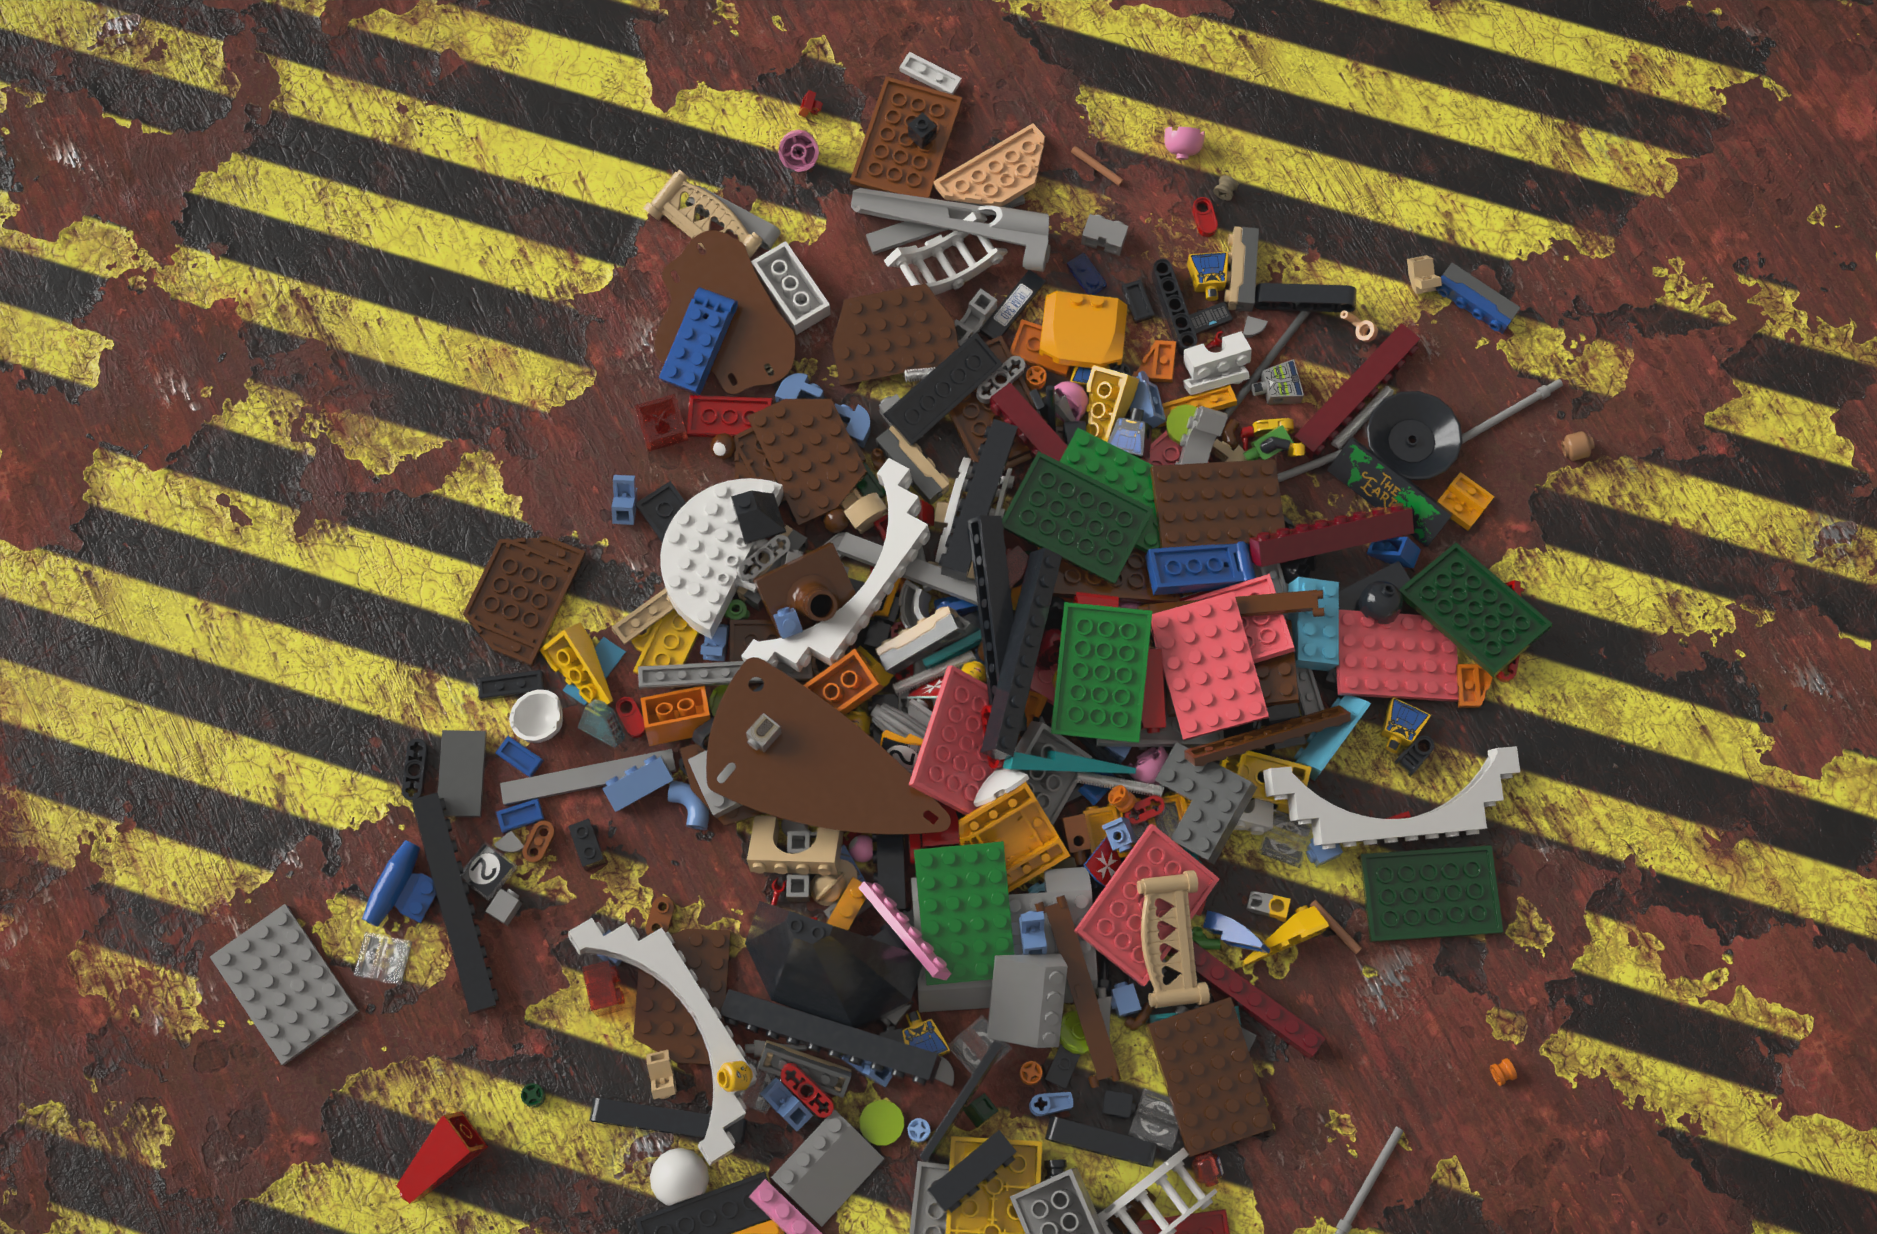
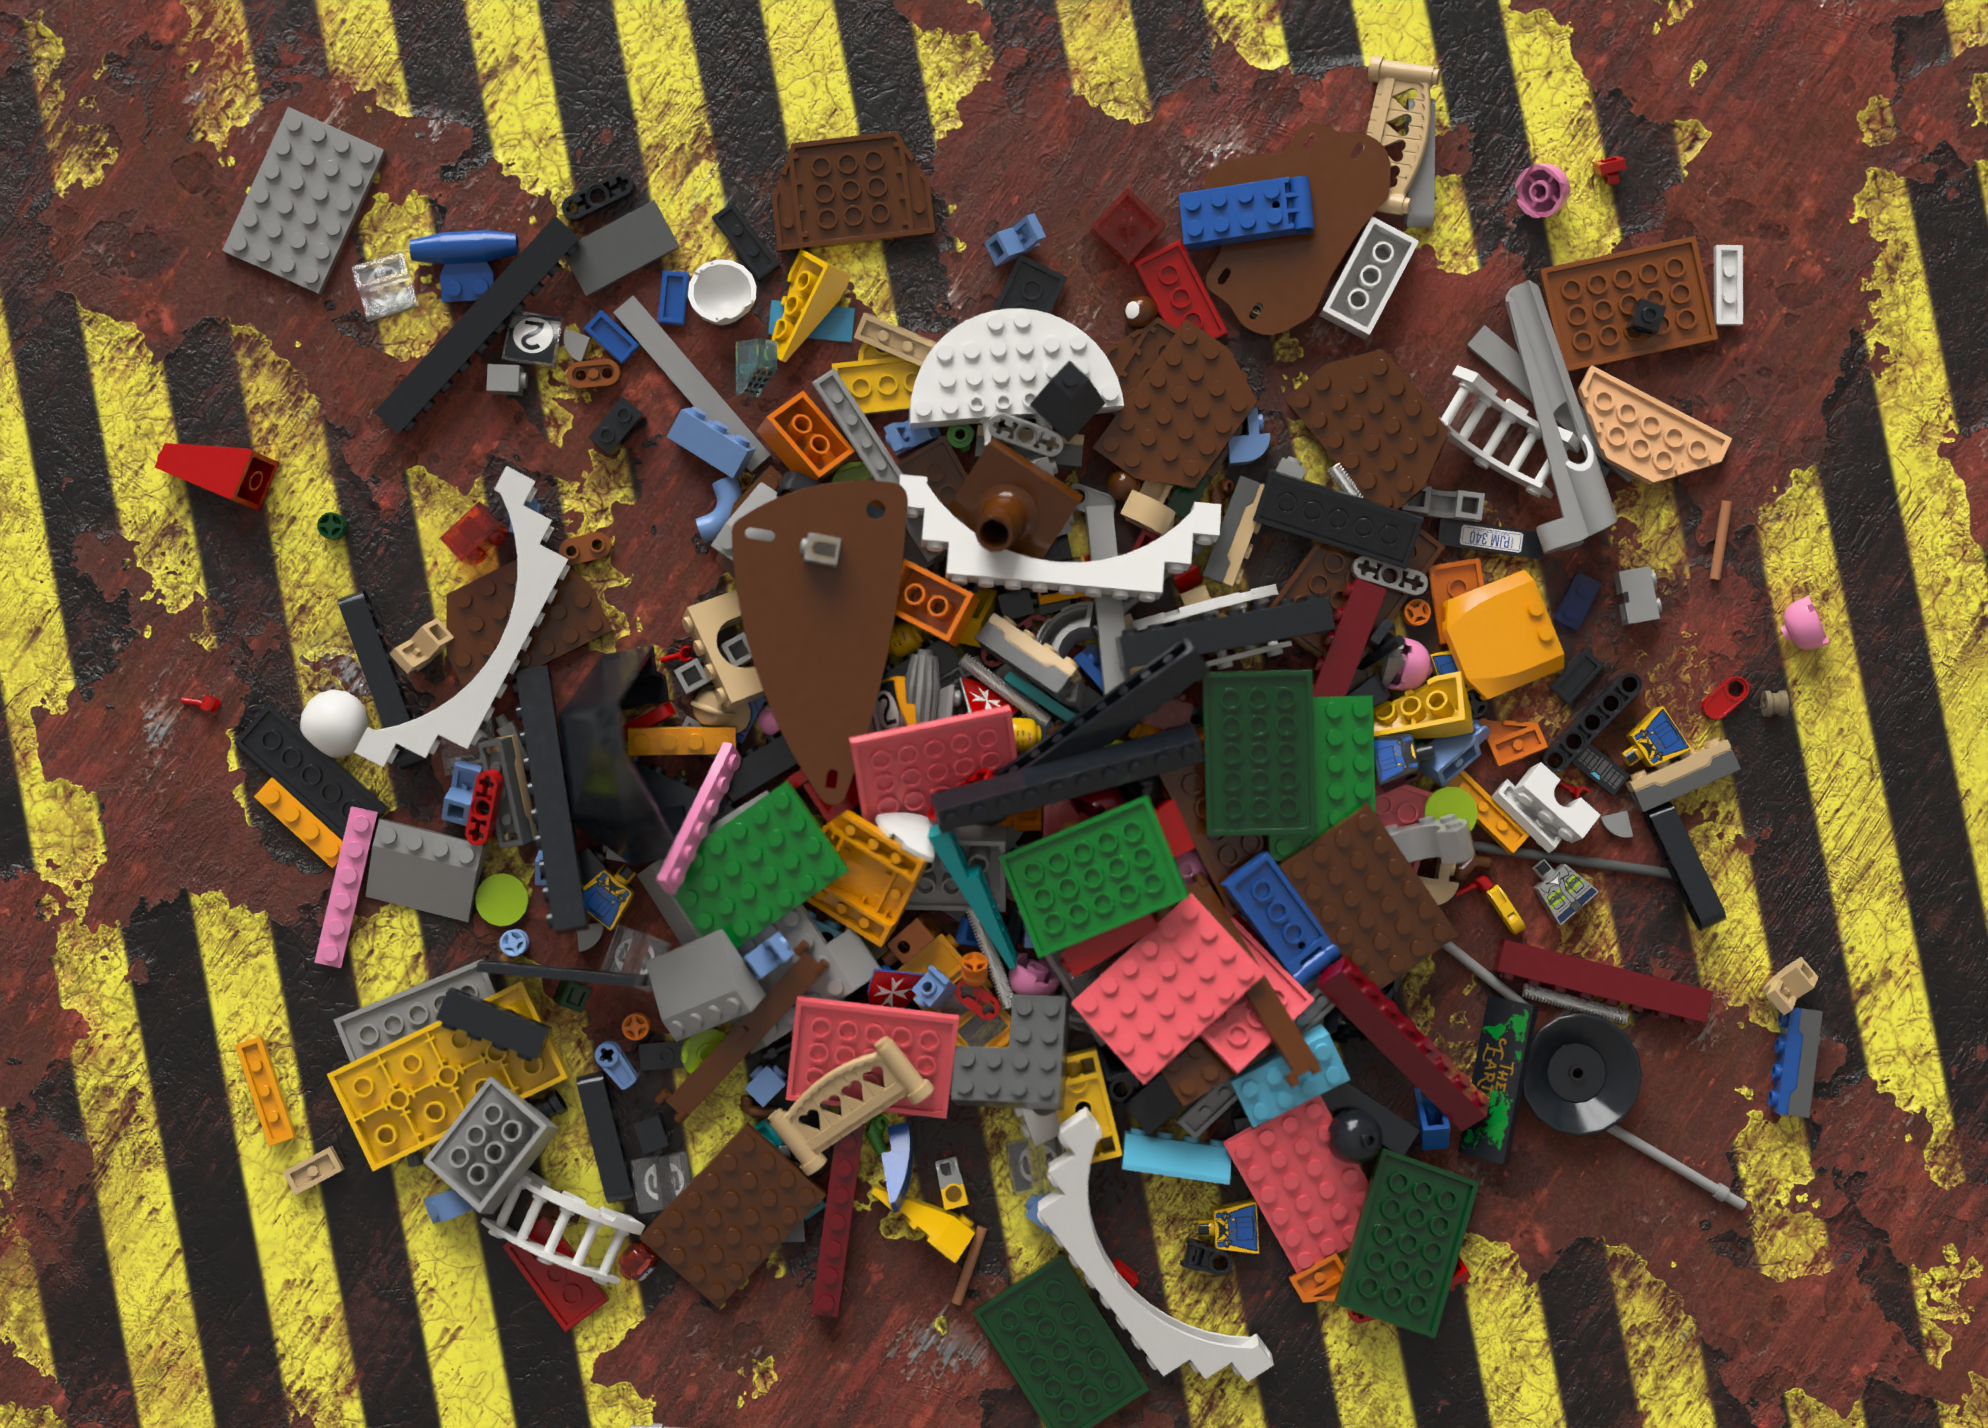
camera: 60 degrees right, 15 degrees up
red piece [616,697,646,738] -> none
yellow head [717,1061,753,1092] -> none
medium blue brick [773,607,803,639] -> none
medium blue brick [775,373,824,403] -> none
light grey piece [1096,987,1112,1040] -> none
reddish brown plate [1184,705,1351,766] -> none
torso [1243,425,1305,461] -> none
light nougat plate [1340,310,1378,342] -> none
light orange slope [1437,472,1495,531] -> none
medium nougat head [1561,431,1595,461] -> none

